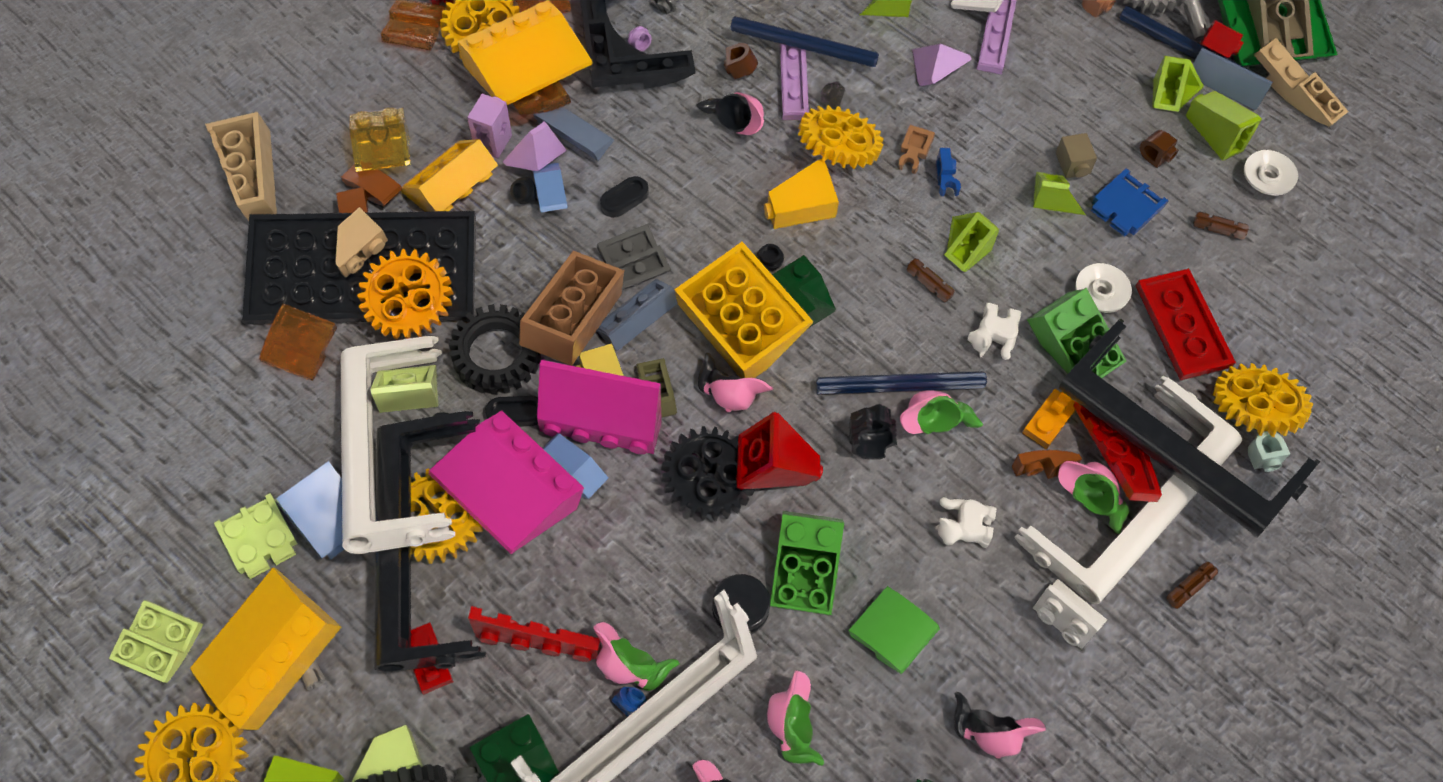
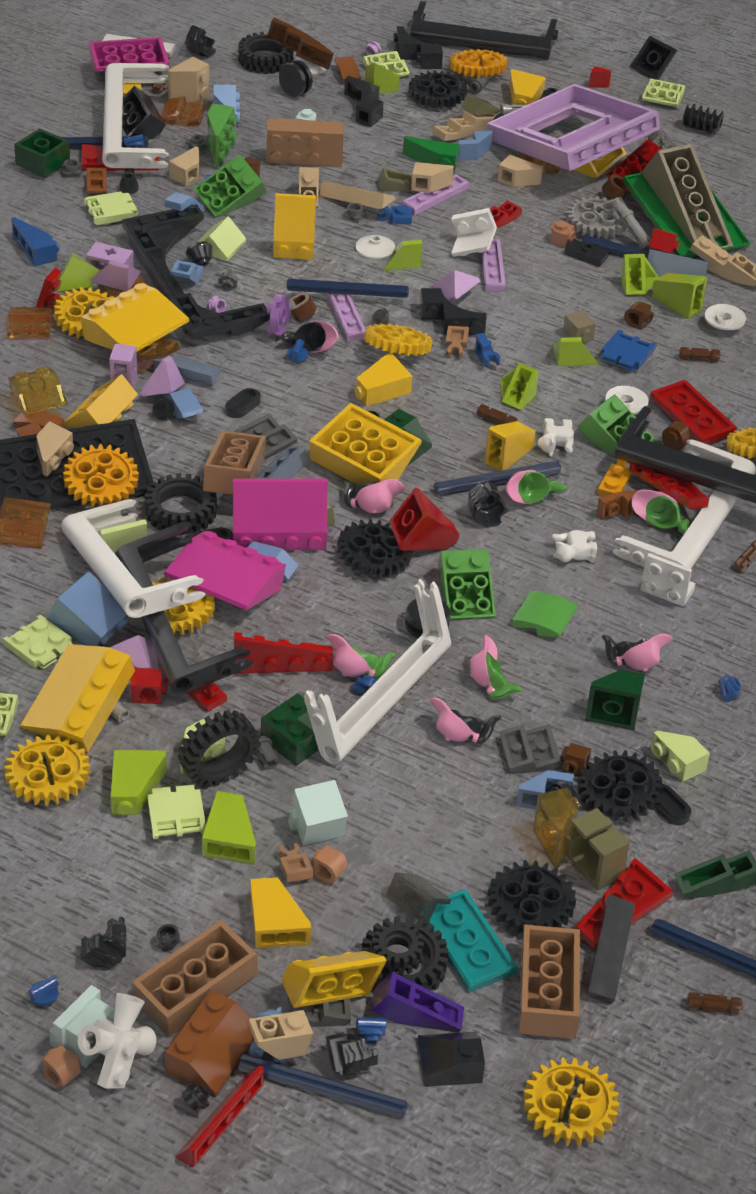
camera: 15 degrees left, 20 degrees down
none -> lavender slope [110,635,158,669]
none -> red brick [130,668,168,704]
none -> medium lavender plate [267,294,290,337]
none -> blue plate [287,339,308,363]
none -> black arch [420,288,487,335]
none -> yellow slope [485,421,536,471]
none -> black plate [565,239,609,266]
none -> reddish brown plate [662,421,691,451]

